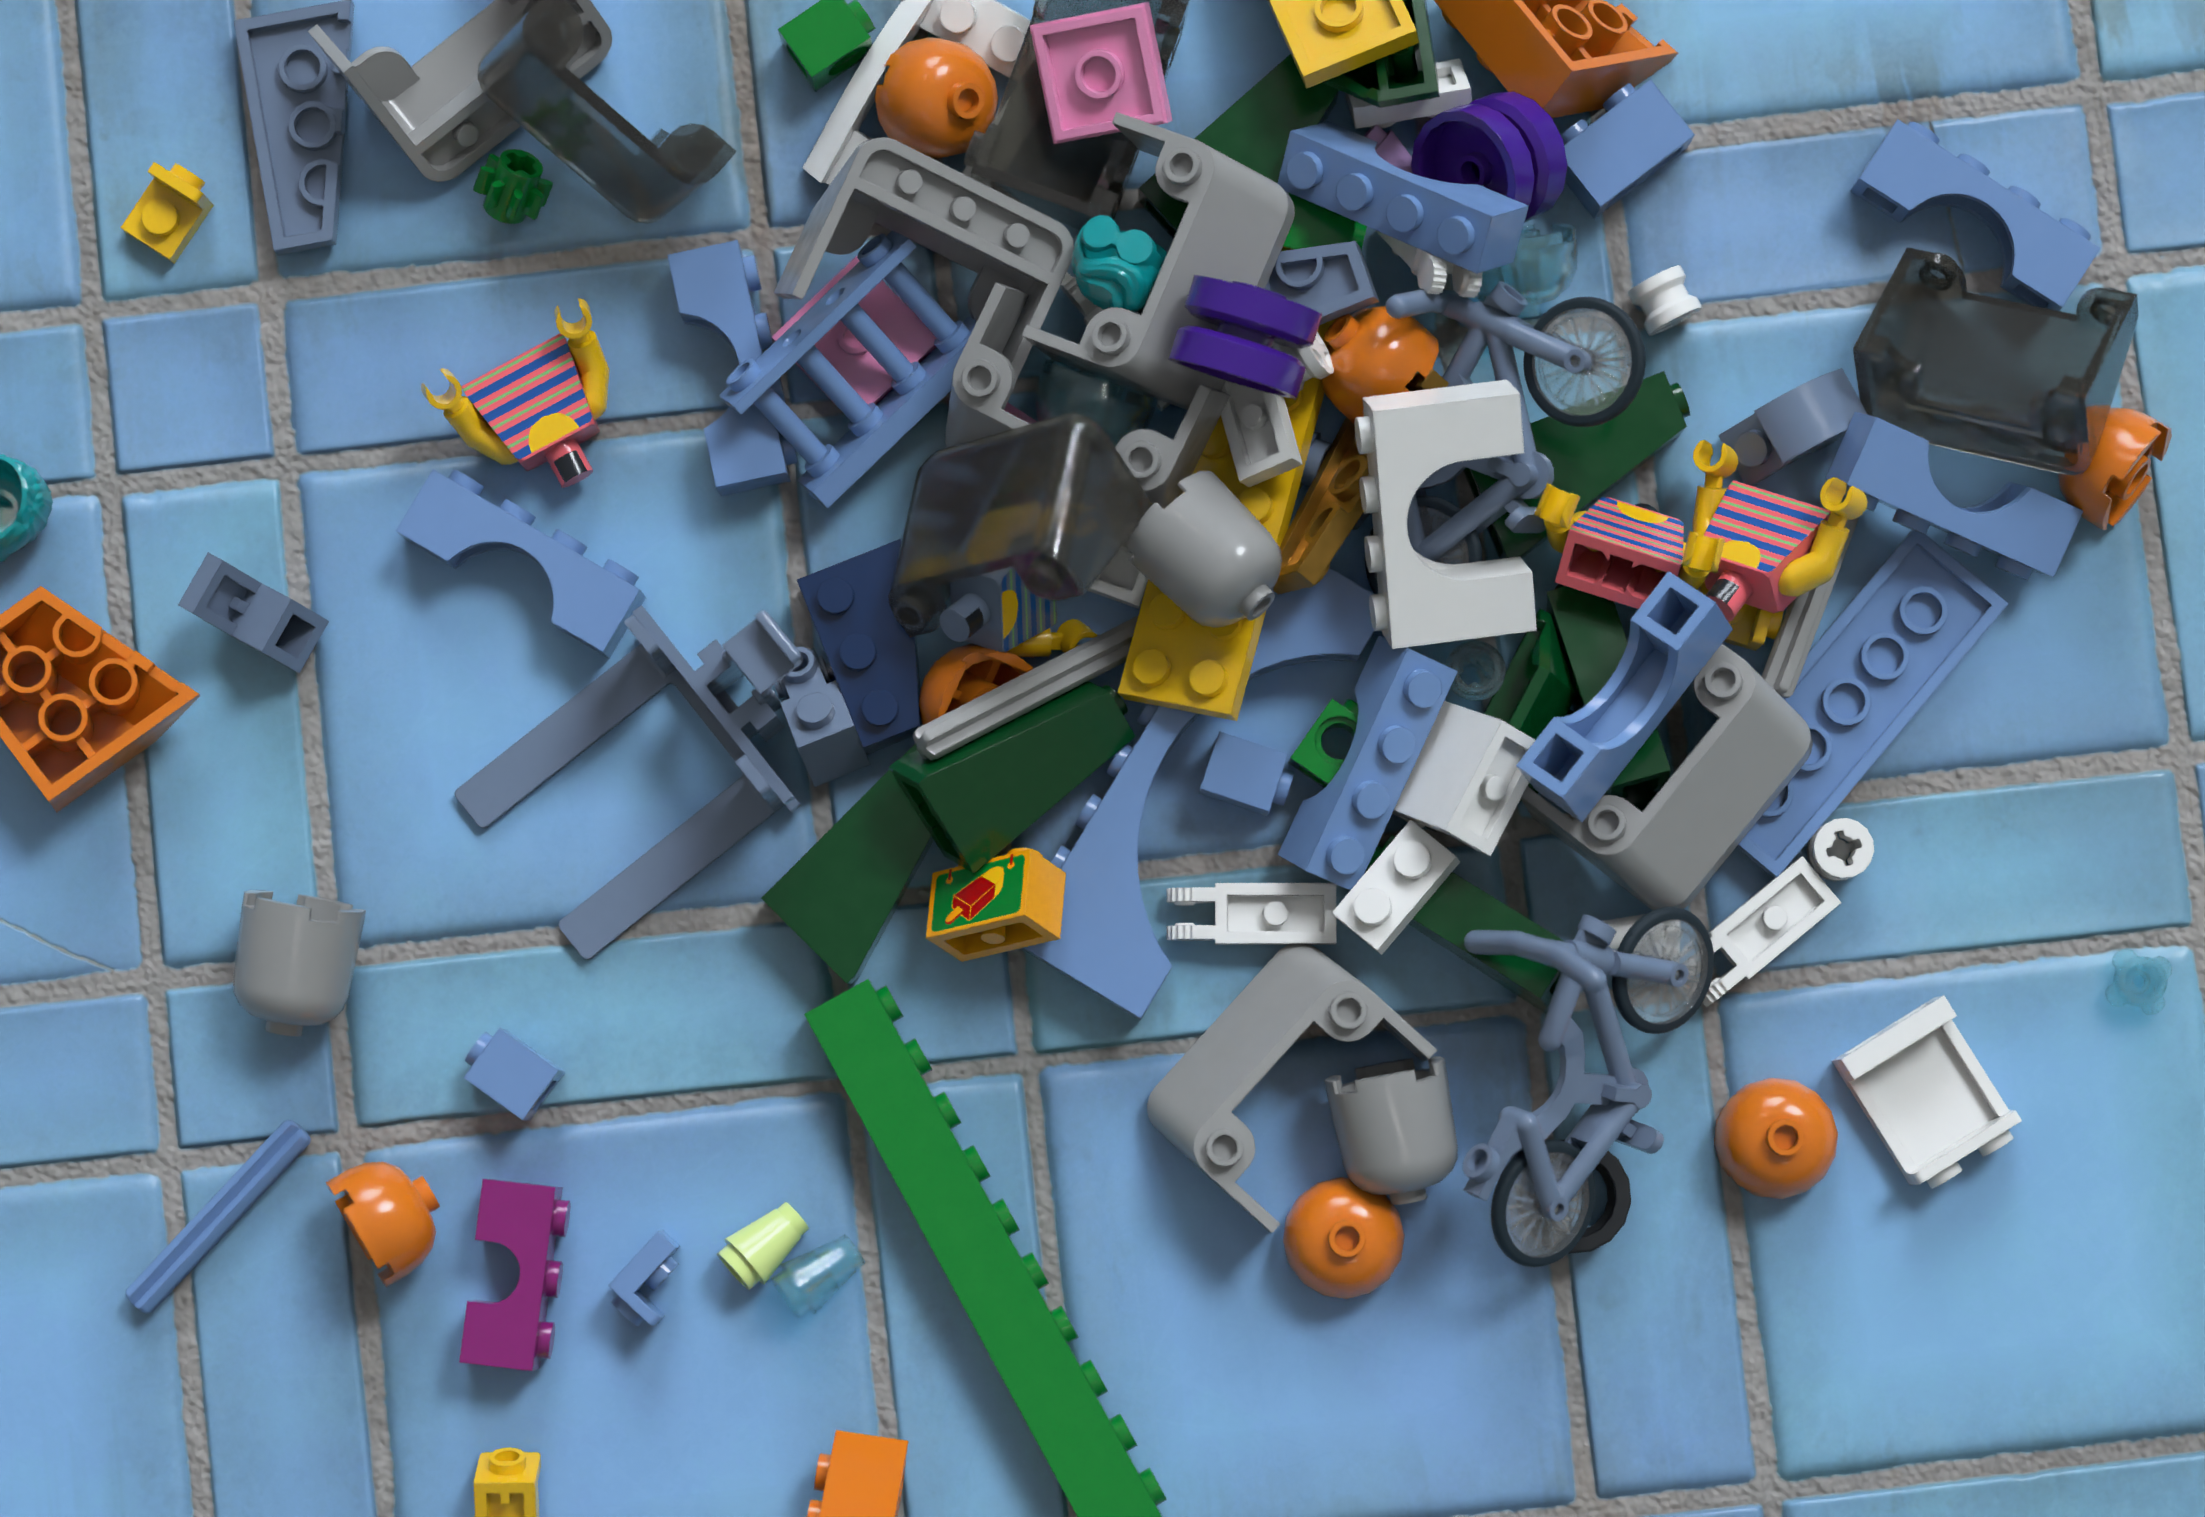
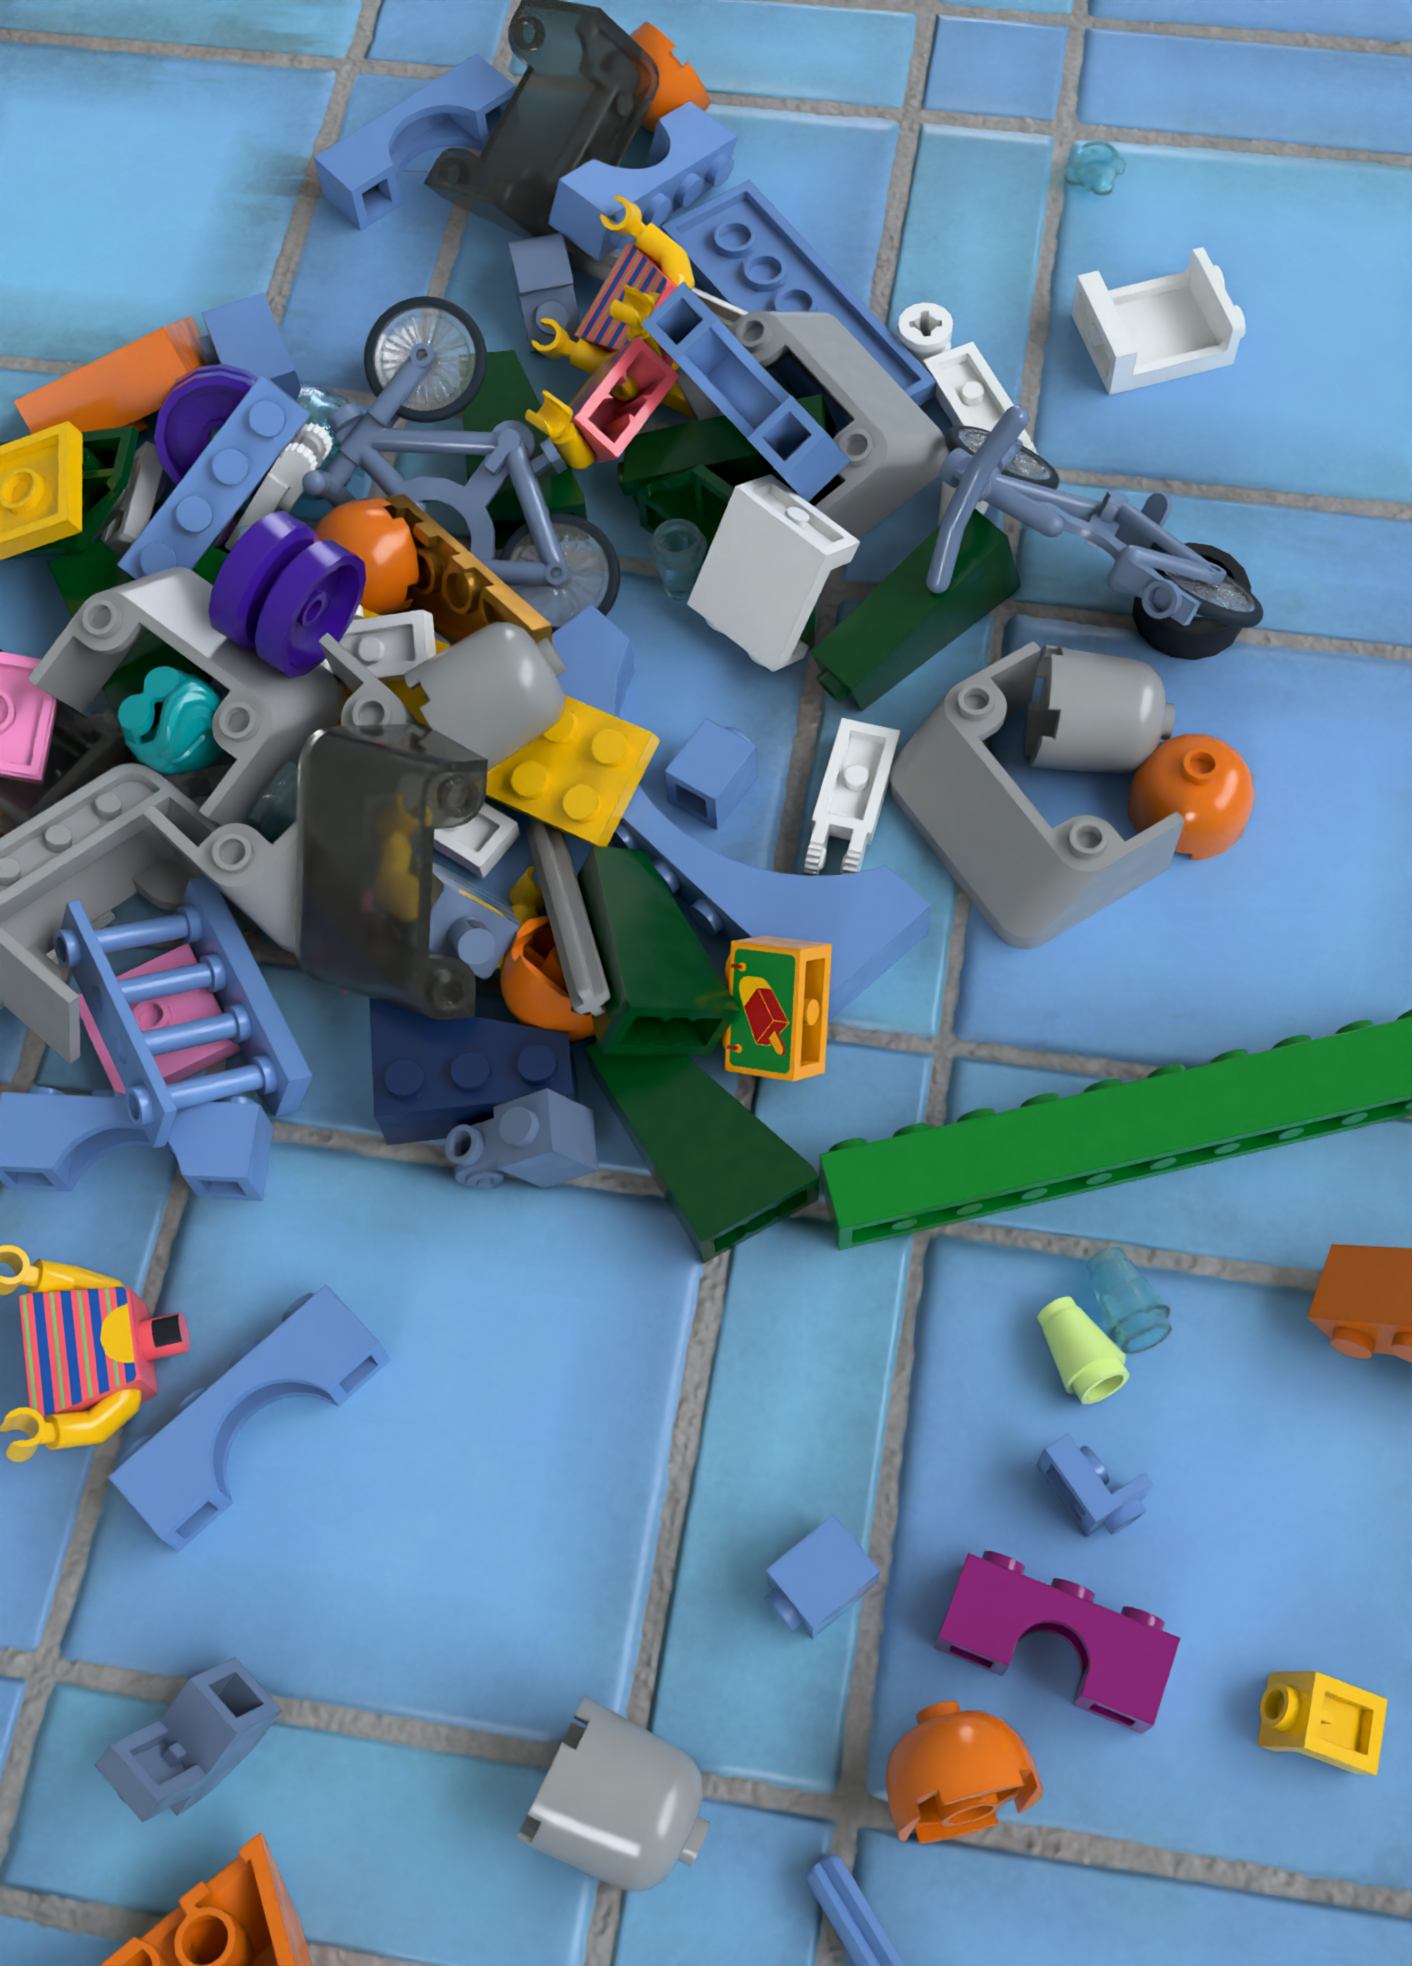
camera: 70 degrees left, 20 degrees down
sand blue piece [455,605,803,960] -> none
medium blue arch [1278,636,1458,890] -> none
green brick [1288,699,1358,788] -> none
white plate [1332,820,1460,955] -> none
white arch [1355,380,1537,649] -> none
orange cylinder [1714,1078,1838,1199] -> none

